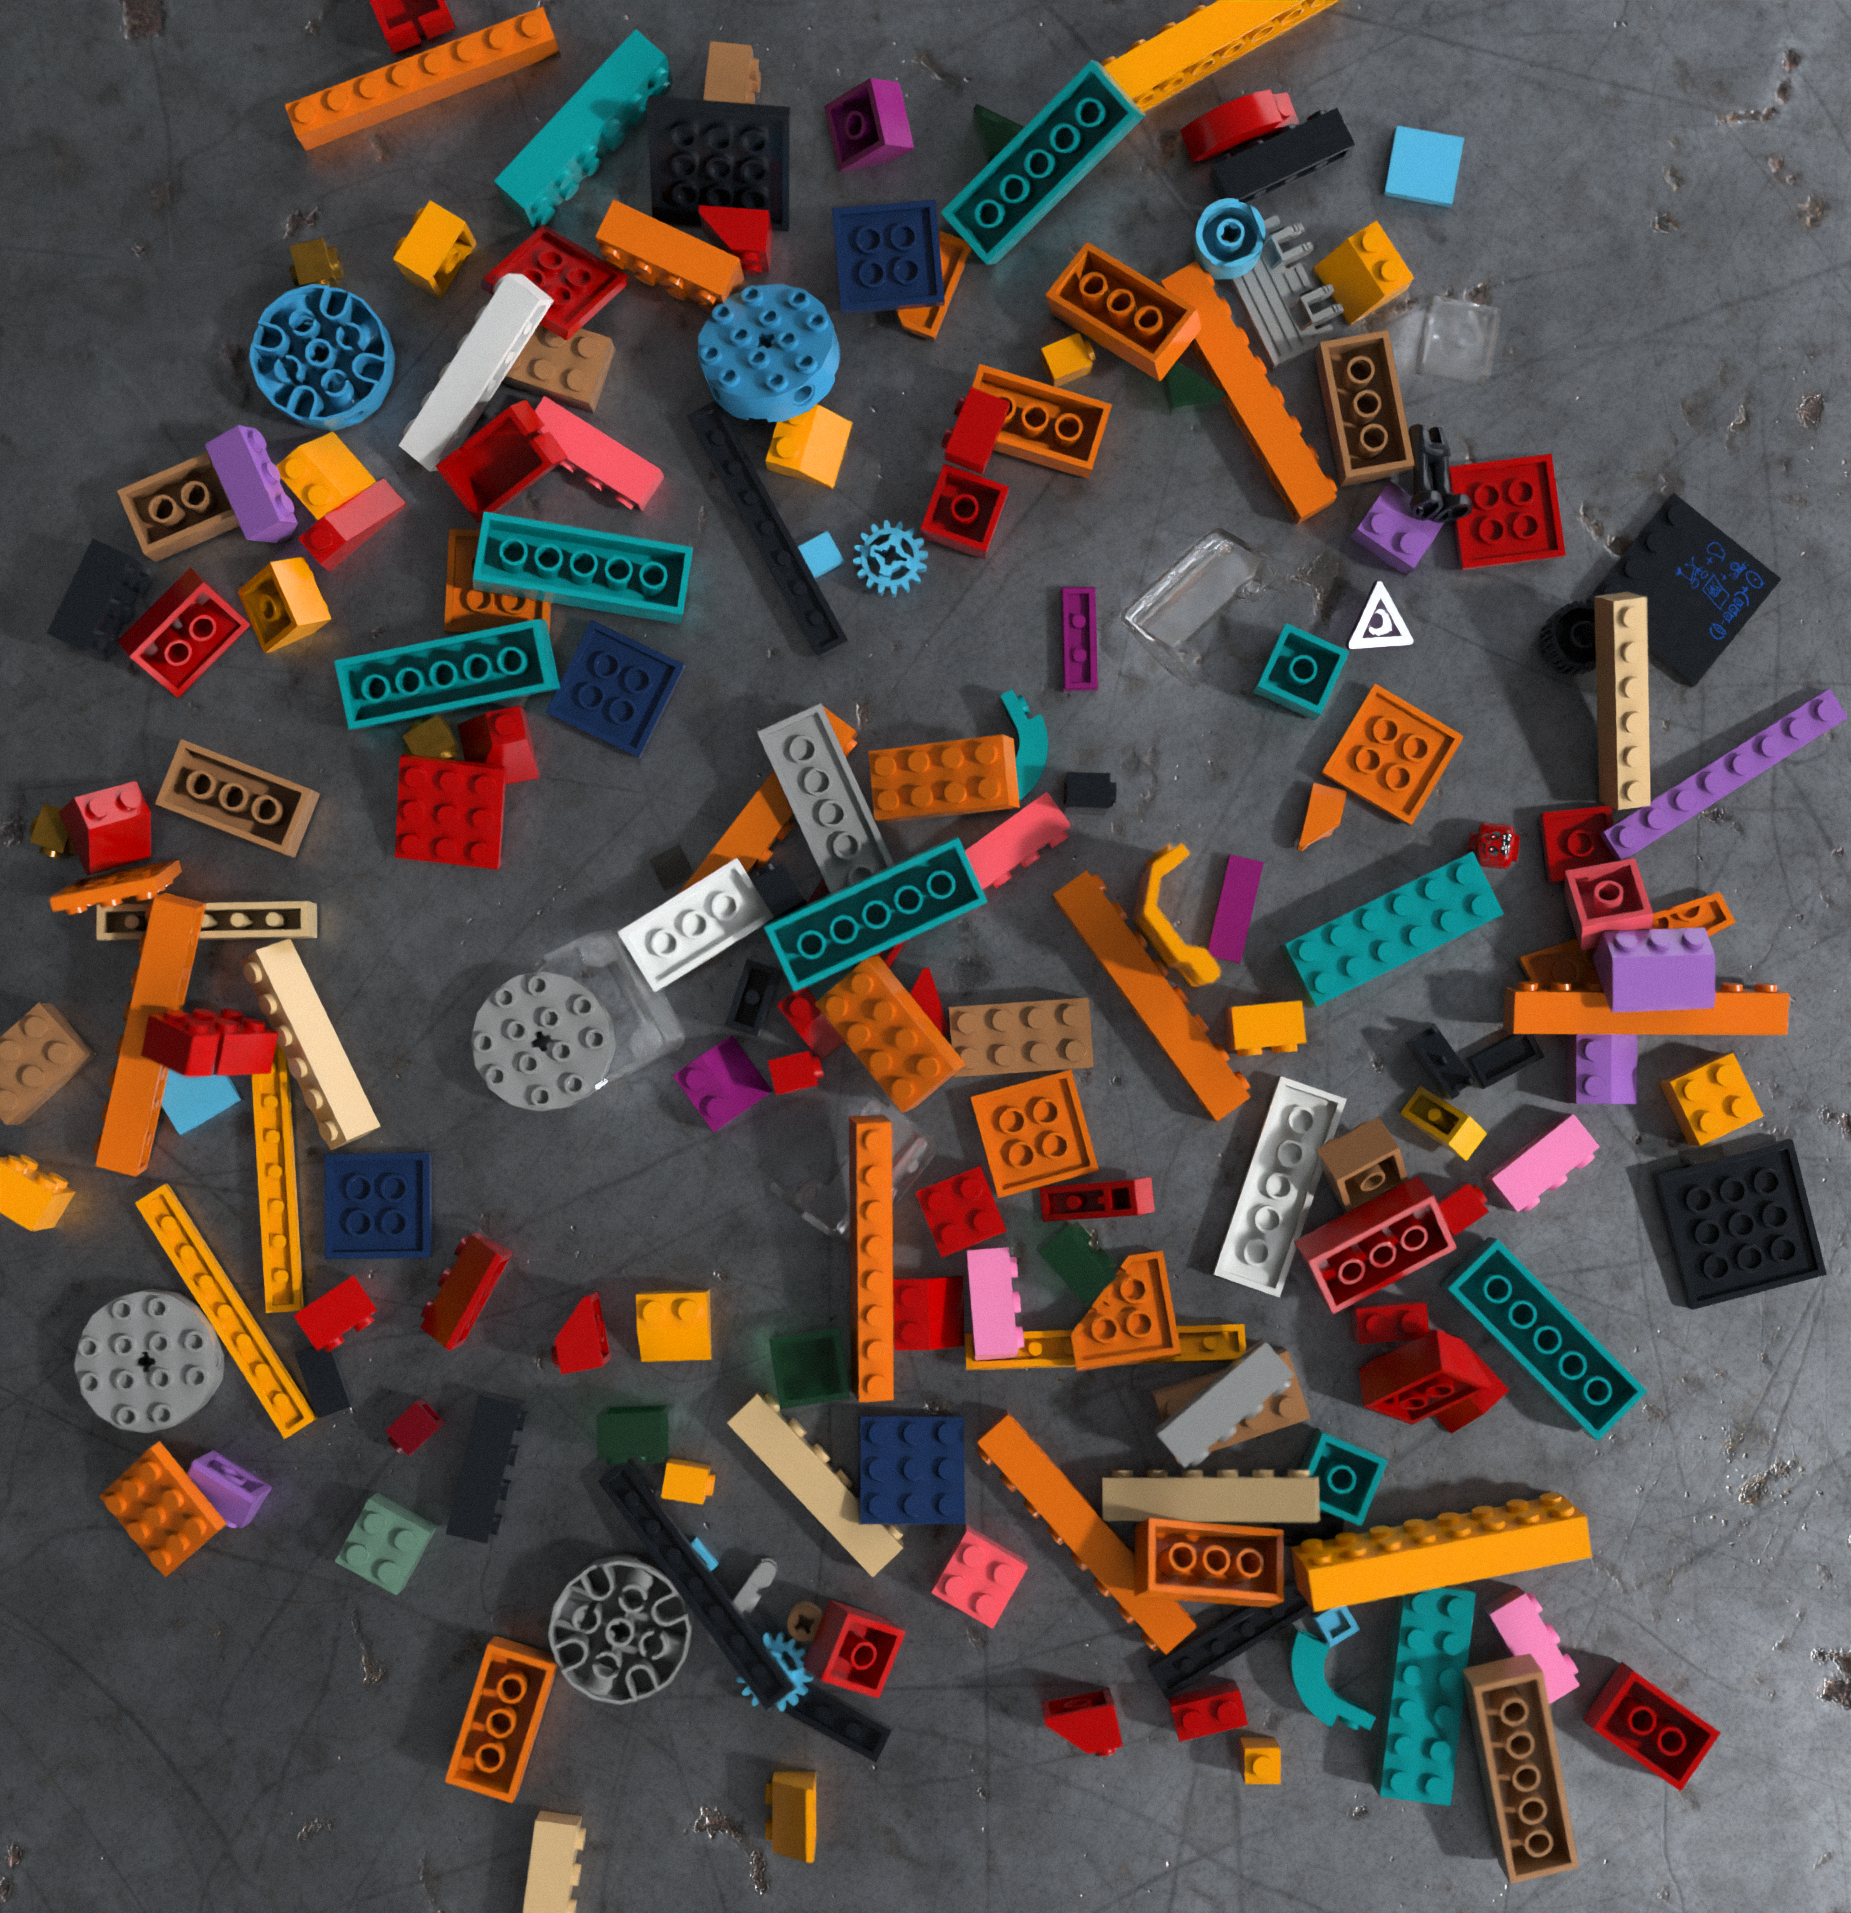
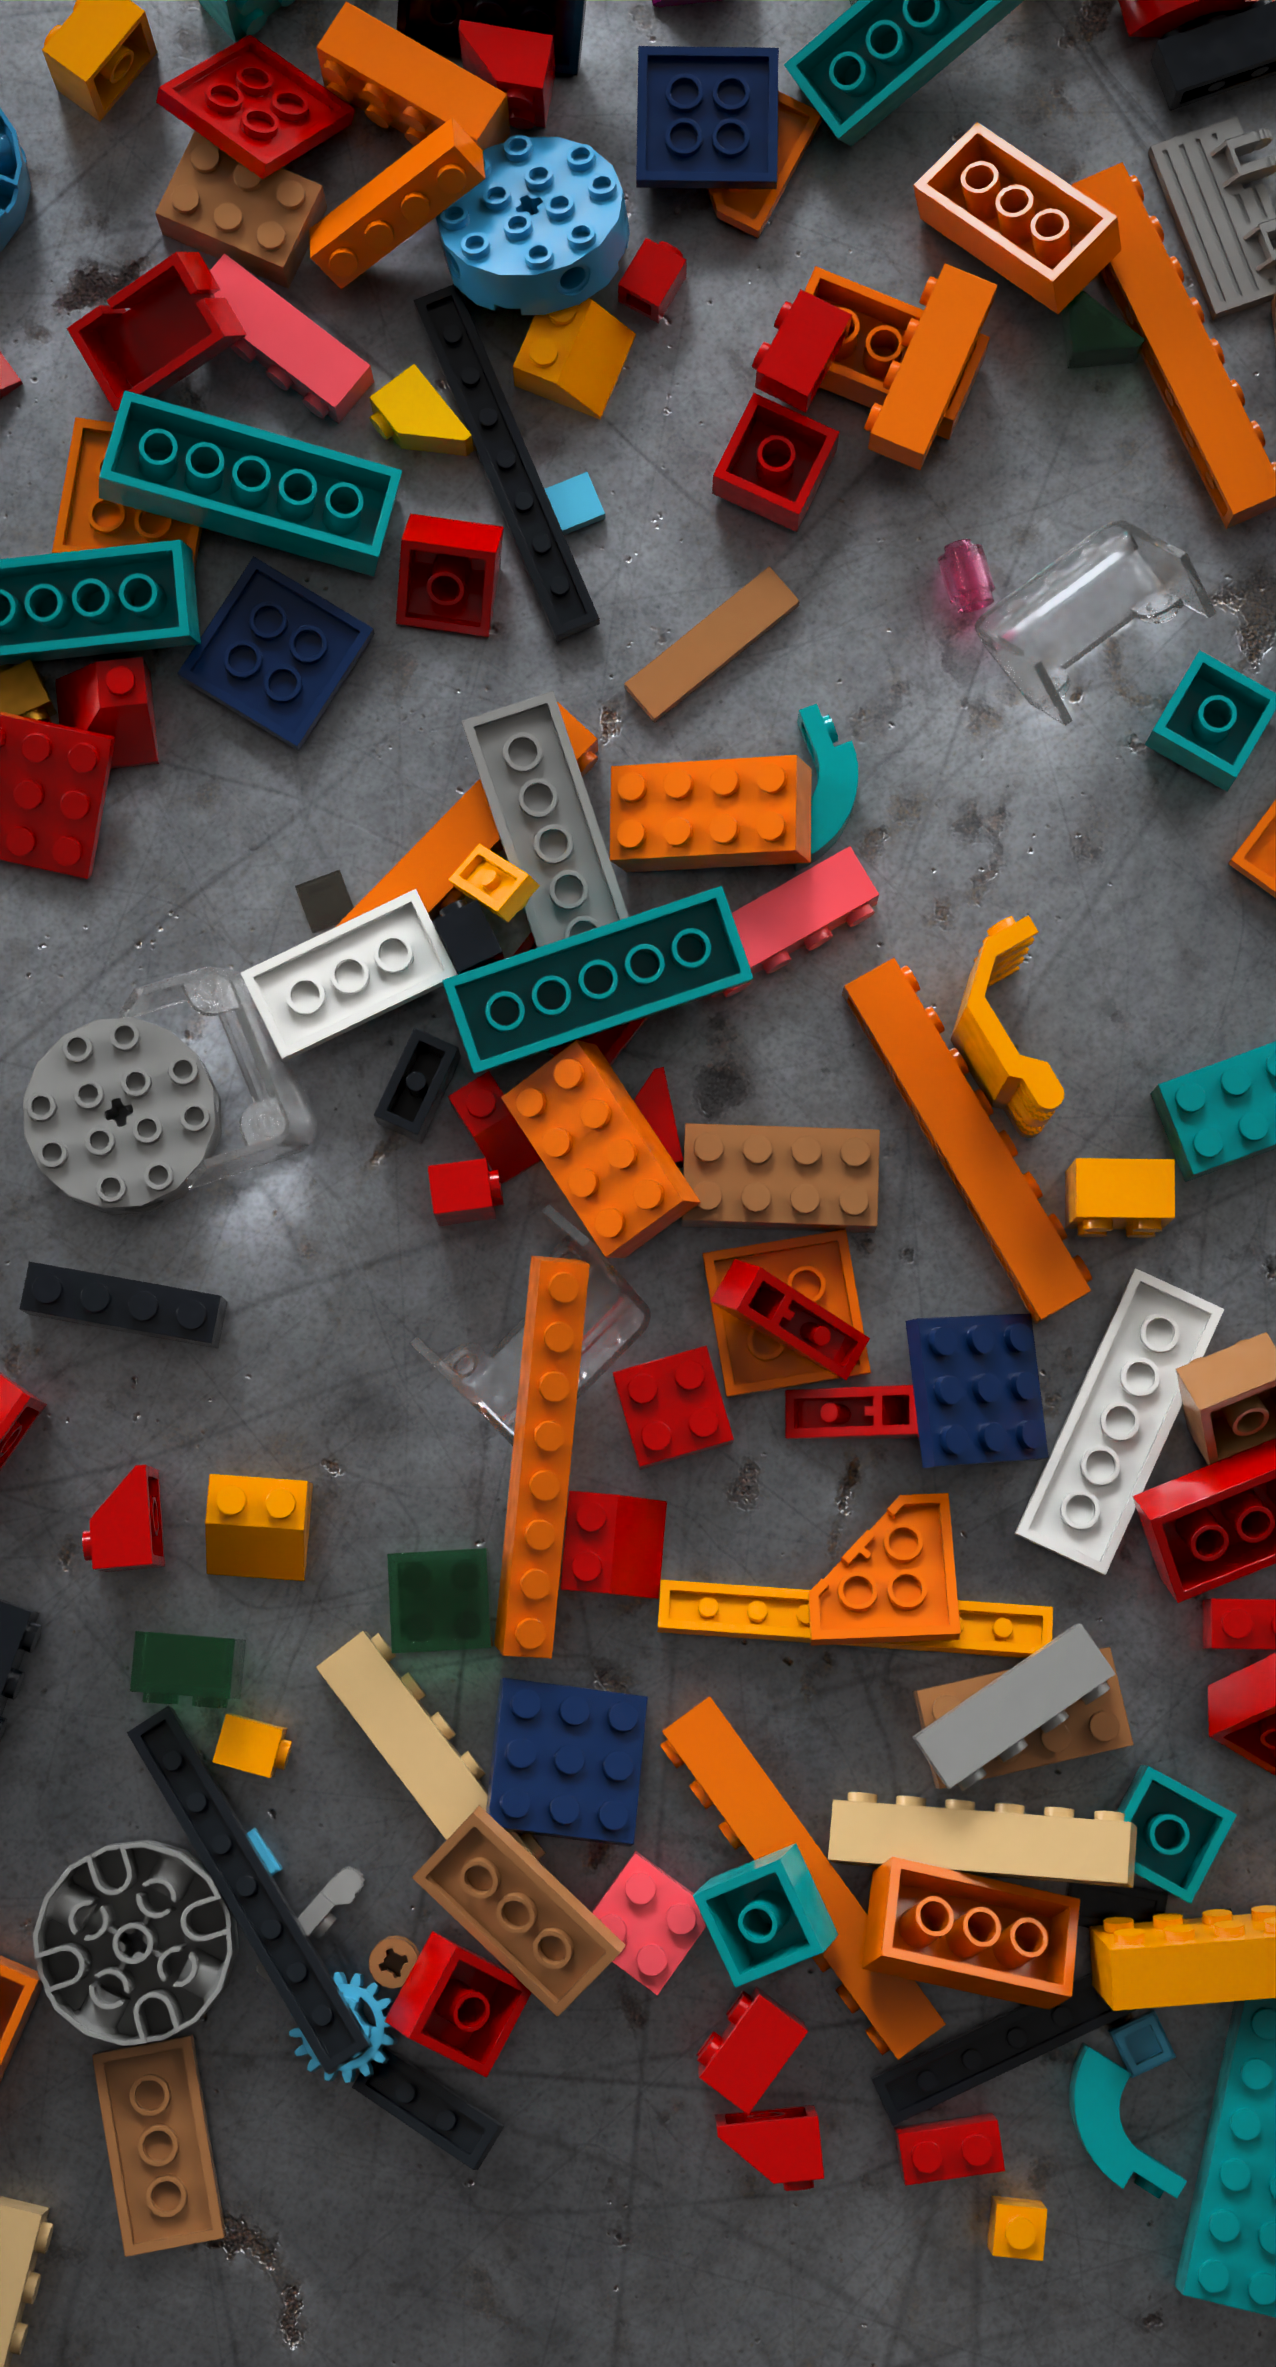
camera: 10 degrees right, 5 degrees down
white brick [399,273,554,471] -> none
magenta slope [672,1035,773,1133] -> none
light orange slope [765,1771,816,1863] -> none
medium azure gear [853,520,928,597] -> none
bright pink brick [966,1247,1024,1361] -> none
clear green piece [1036,1221,1118,1305] -> none
light orange brick [1039,332,1095,387] -> none
magenta tile [1060,587,1098,692] -> none
black brick [1063,772,1116,815] -> none
medium azure brick [1193,198,1266,279] -> none
magenta tile [1207,854,1264,964] -> none
orange slope [1297,783,1347,851] -> none
none -> black brick [19,1261,228,1349]
none -> medium nougat plate [92,2034,226,2257]
none -> orange brick [309,118,485,290]
none -> yellow slope [369,364,474,456]
none -> red slope [396,513,504,637]
none -> medium nougat plate [412,1805,626,2017]
none -> light orange plate [448,843,540,923]
none -> red brick [618,238,687,324]
none -> medium nougat tile [624,566,800,723]
none -> teal brick [693,1843,839,1988]
none -> red brick [696,1986,809,2115]
none -> red slope [711,1259,870,1380]
none -> orange brick [864,263,998,470]
none -> dark blue plate [905,1313,1049,1468]
none -> clear pink brick [937,539,995,613]

